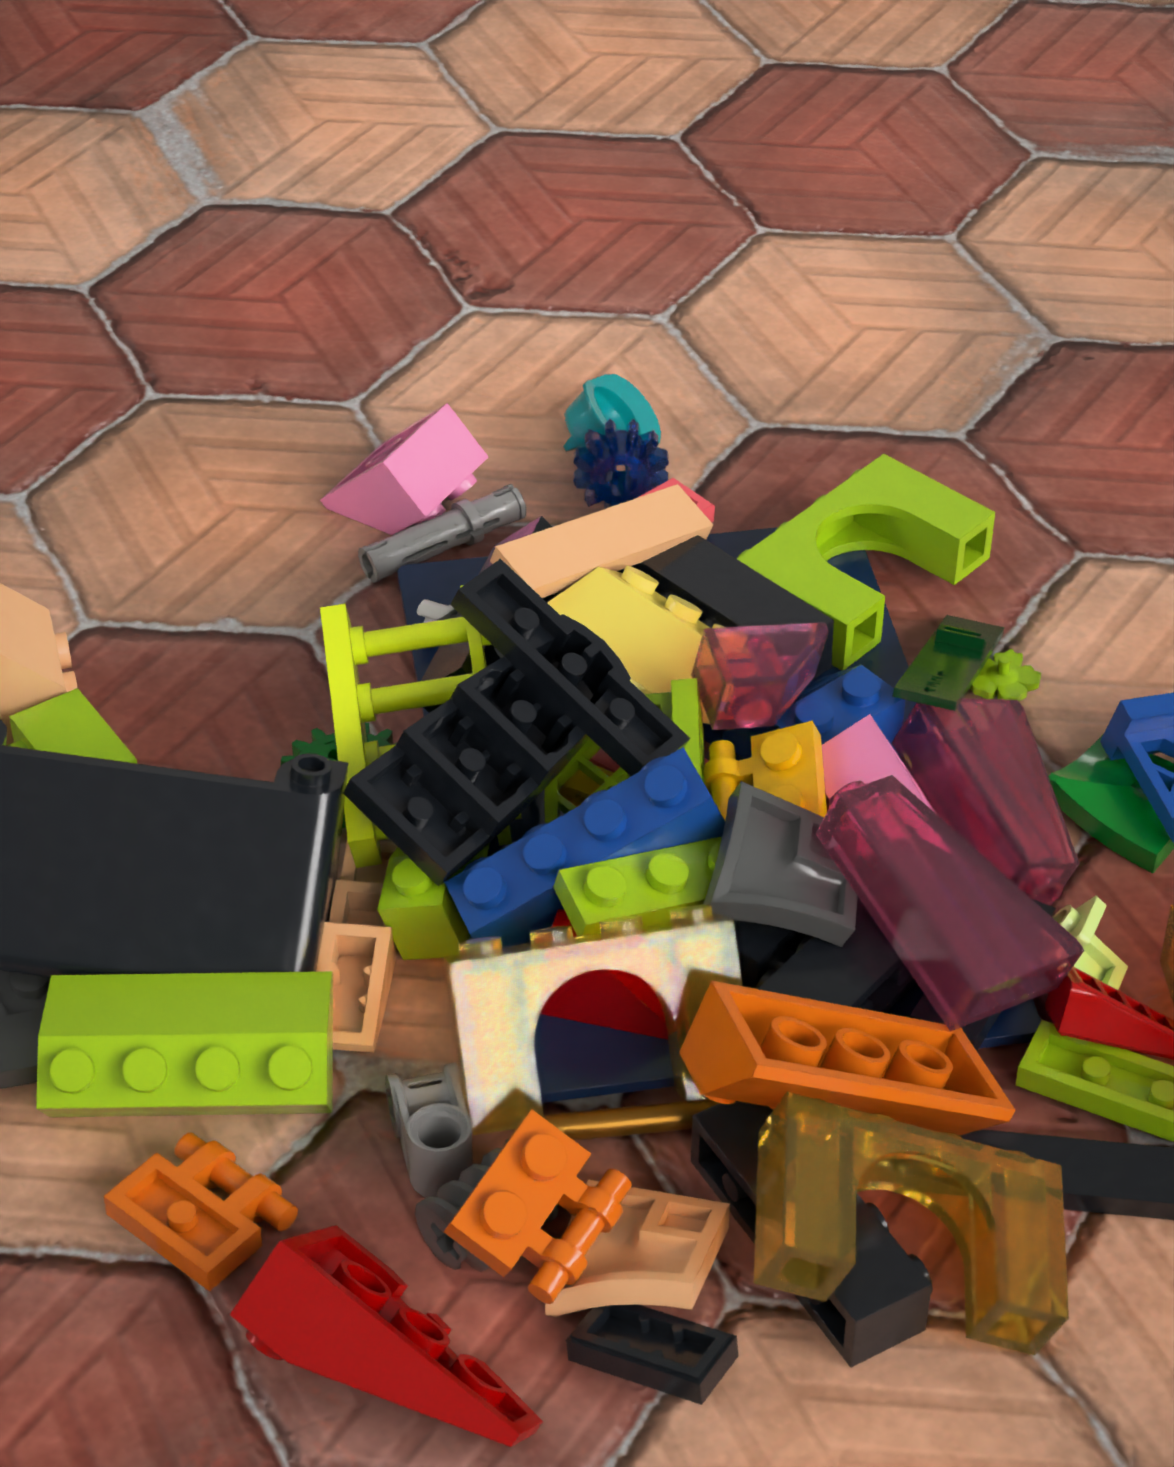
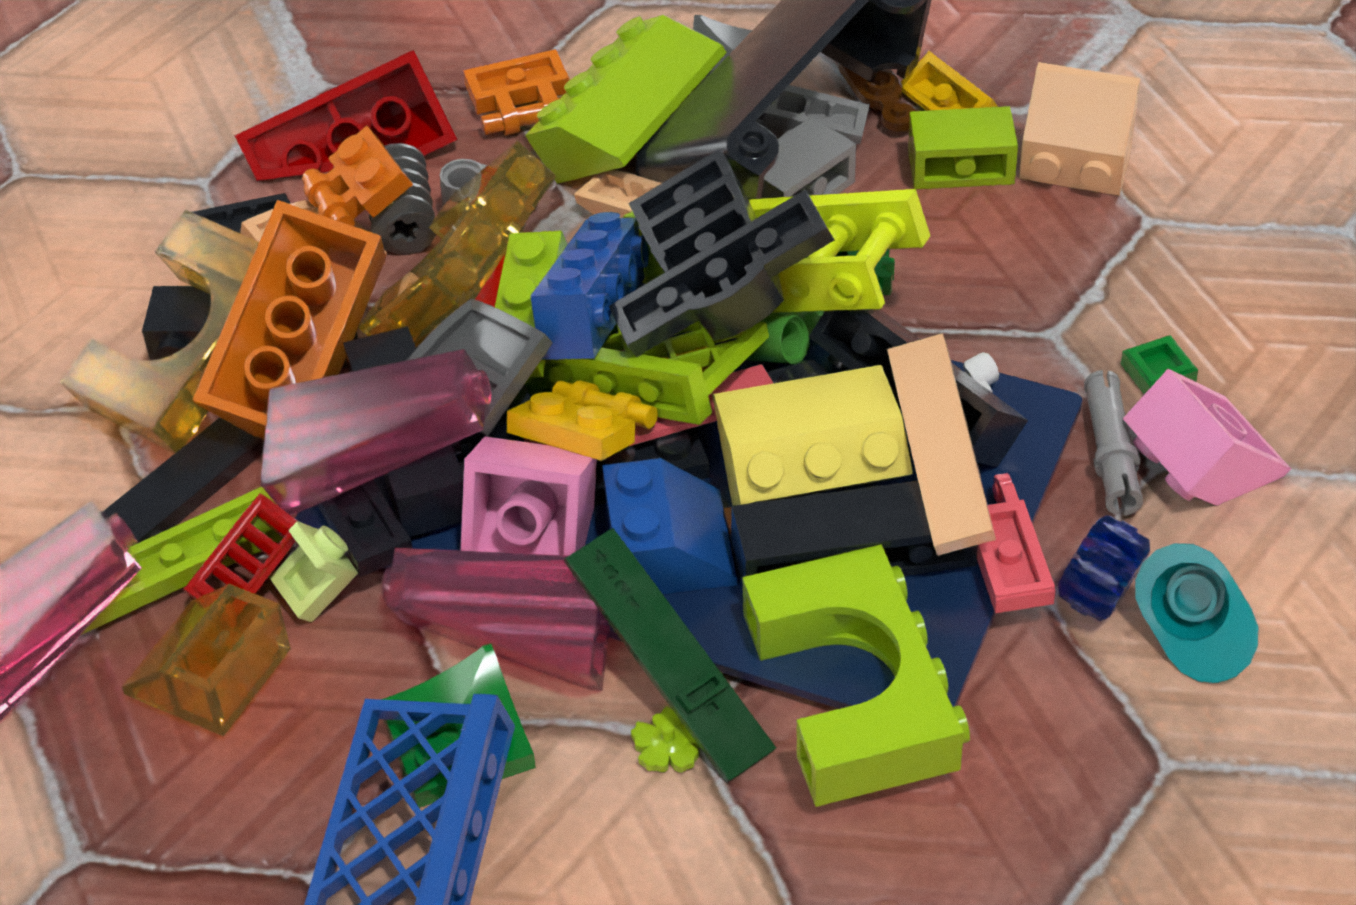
camera: 125 degrees right, 5 degrees up
clear pink slope [691,622,829,730] -> none
none -> green tile [1121,335,1198,394]

